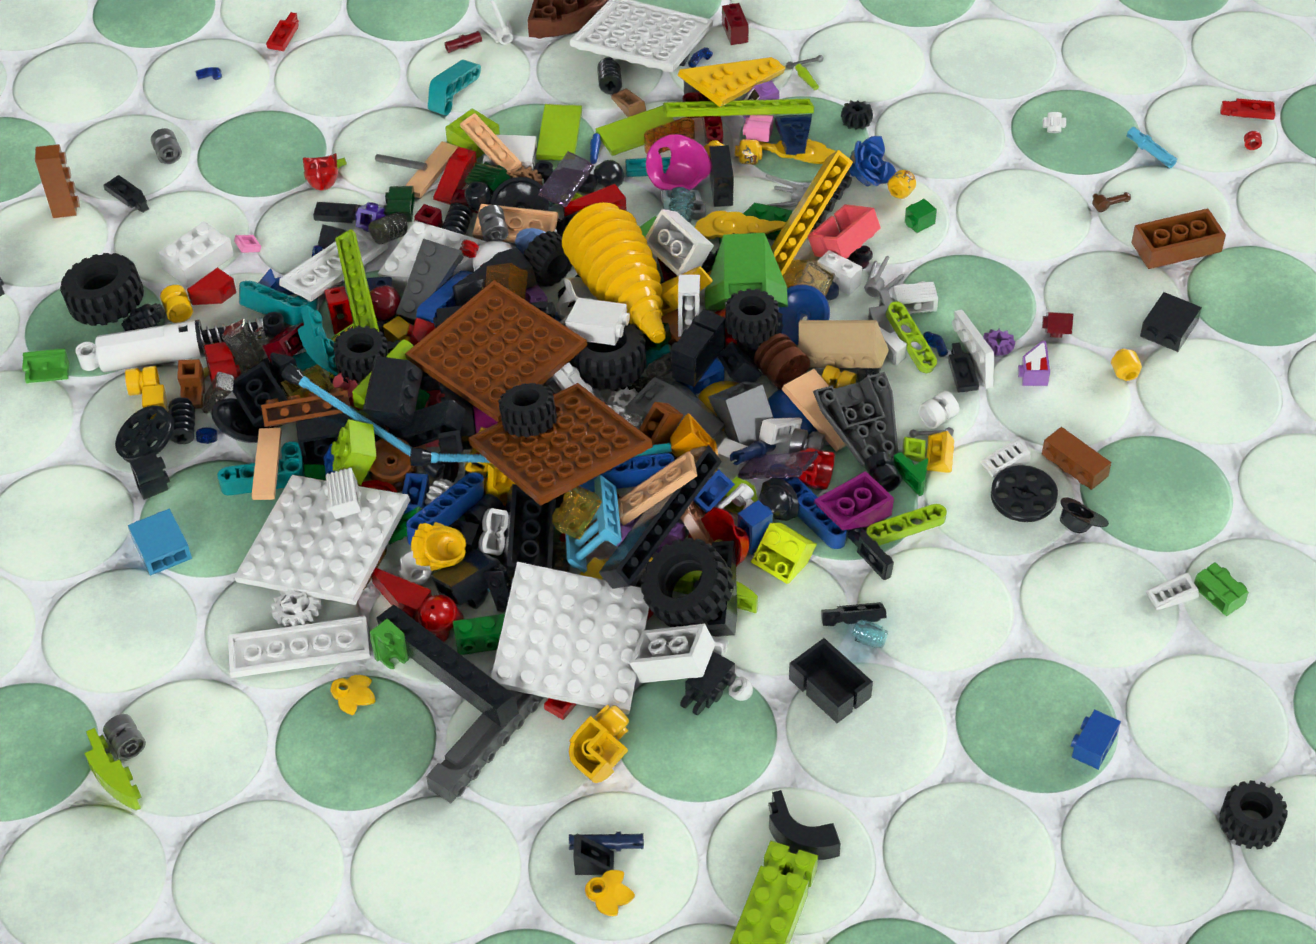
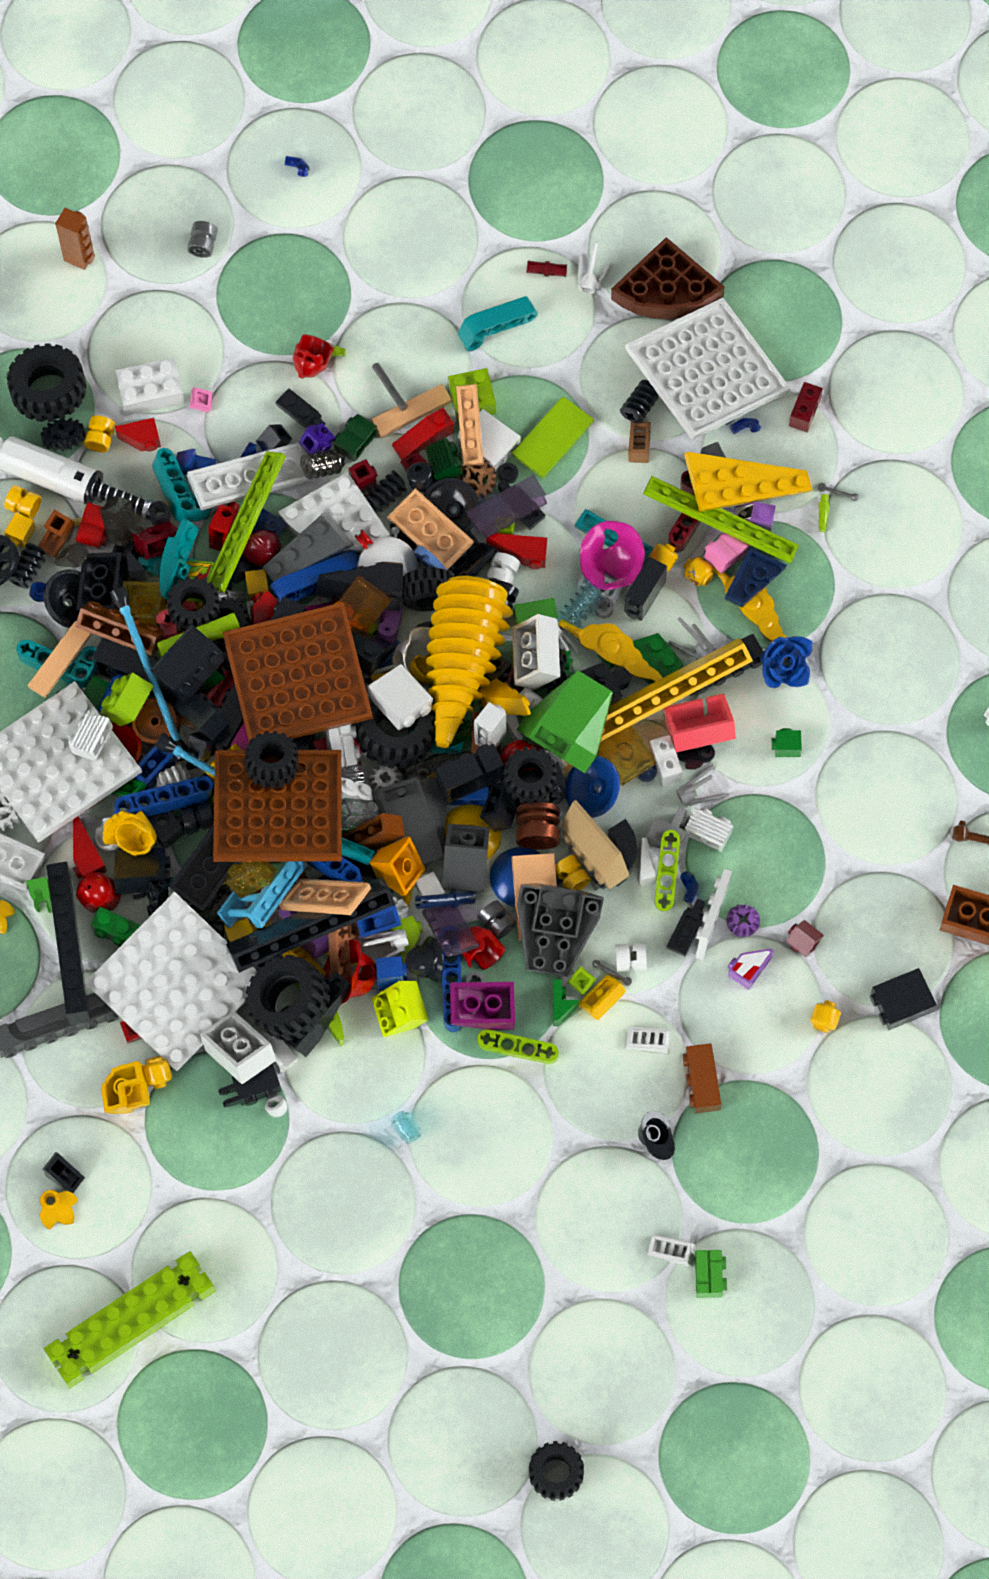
camera: 35 degrees right, 20 degrees up
black hinge [103,175,149,213] -> none
red hinge [266,12,299,52] -> none
flat silver wheel [478,205,509,242] -> none
white brick [478,508,509,556] -> none
dark blue pin [569,831,644,852] -> none
blue animal [590,133,601,164] -> none
black hair [593,160,625,187] -> none
lime tile [596,105,680,156] -> none
clear orange beam [644,117,695,154] -> none
white slope [759,418,802,445] -> none
black arch [768,790,841,860] -> none
black piece [789,638,873,723] -> none
black hinge [821,602,887,626] -> none
black gear [841,100,873,130] -> none
black hinge [848,527,894,580] -> none
black wheel [864,452,902,492] -> none
yellow head [887,170,916,199] -> none
black wedge [991,465,1058,522] -> none
blue brick [1071,709,1121,770] -> none

